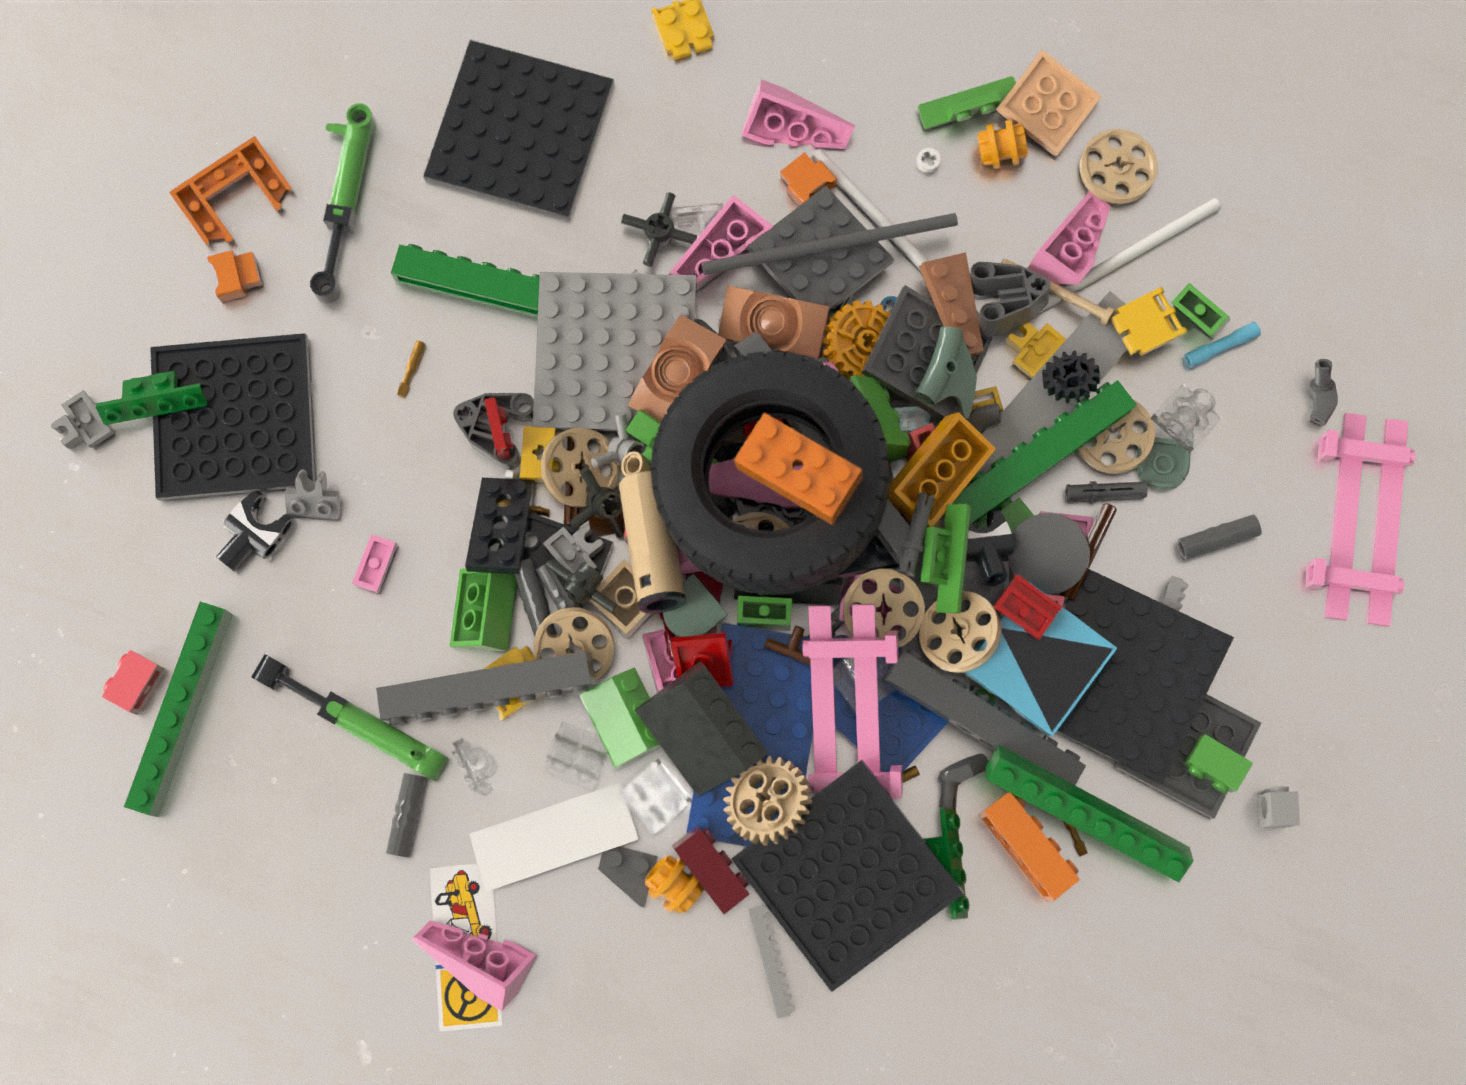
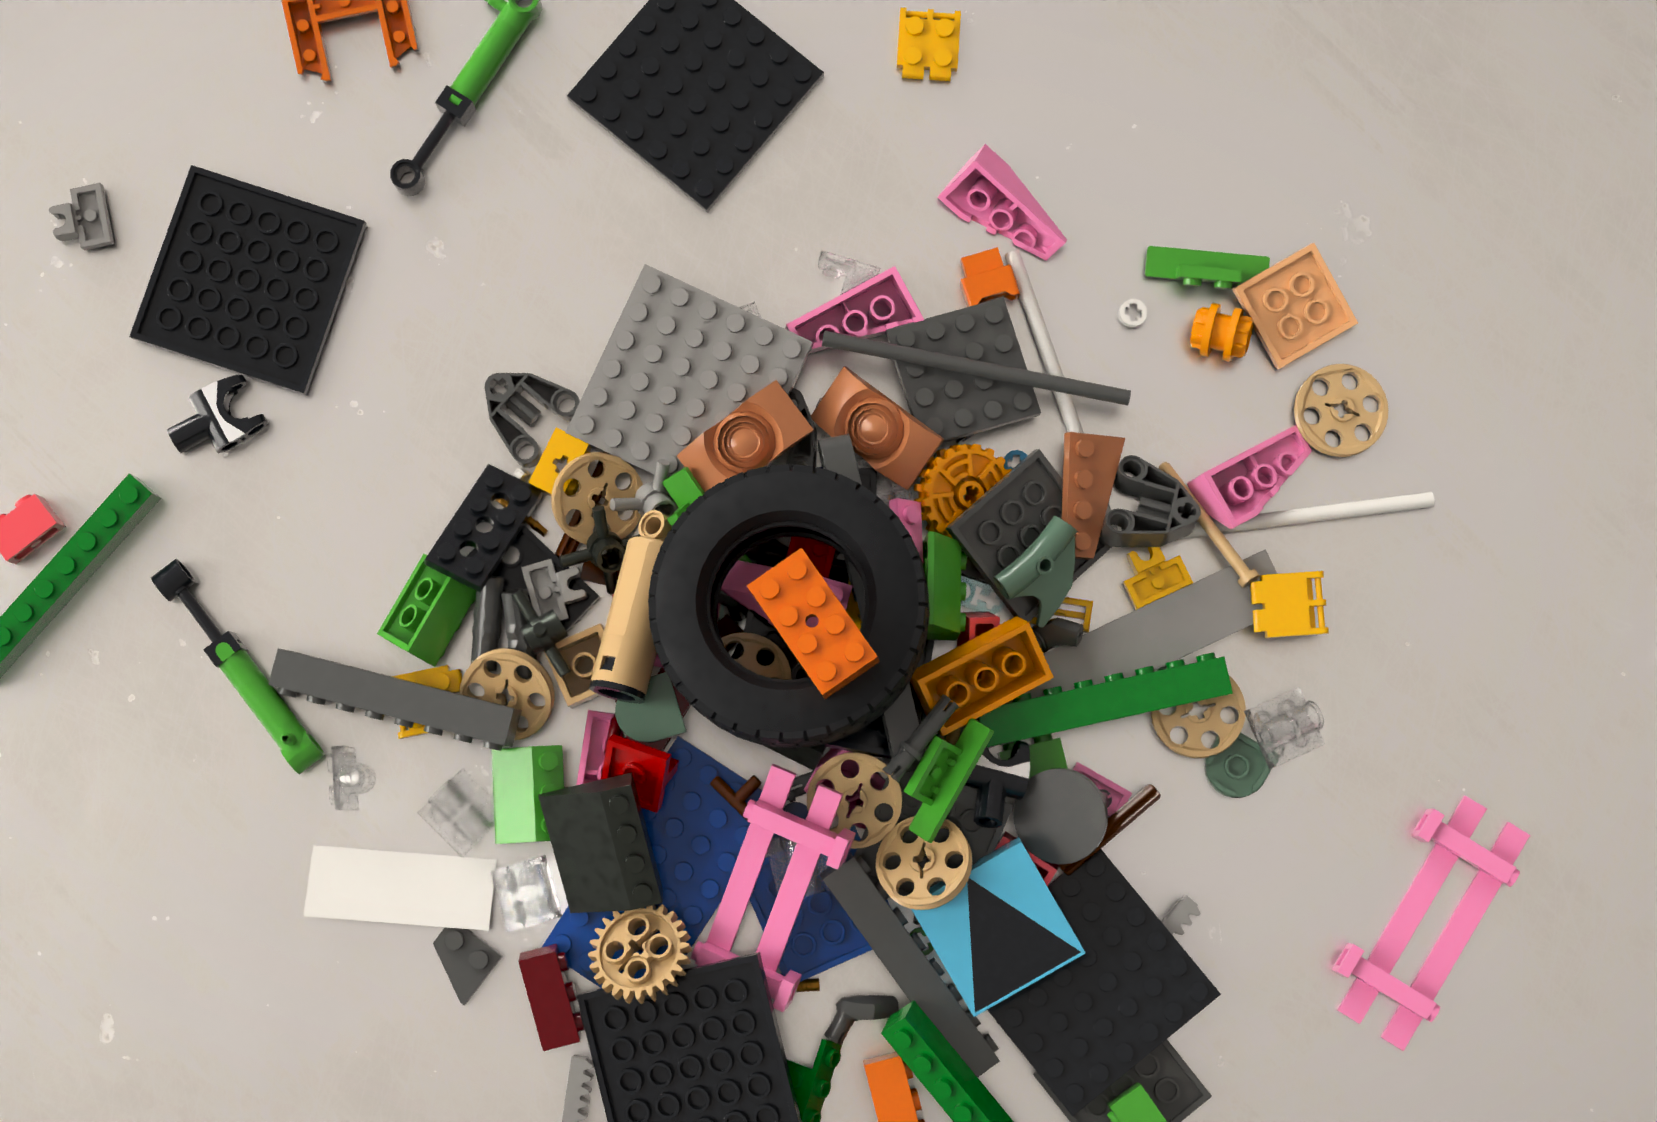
camera: 20 degrees right, 5 degrees up
green bracket [95,371,207,425] -> none
orange piece [207,250,262,303] -> none
light grey plate [284,469,341,519] -> none
bright pink plate [352,534,398,594] -> none
dark grey axle [386,773,426,858] -> none
green brick [391,244,540,316] -> none
pearl gold piece [396,340,426,397] -> none
bright pink wedge [413,921,536,1011] -> none
sticker [430,864,503,1032] -> none
red plate [484,397,513,459] -> none
pearl dark grey bar [621,192,698,267] -> none
light orange piece [645,856,704,913] -> none
bright green brick [737,596,792,630] -> none
red plate [993,575,1062,640] -> none
black gear [1042,351,1100,403] -> none
dark grey pin [1065,481,1148,502] -> none
bright green brick [1171,283,1231,339] -> none
dark grey axle [1178,514,1262,560] -> none
medium azure piece [1184,322,1261,368] -> none
dark grey arm [1310,359,1338,426] -> none

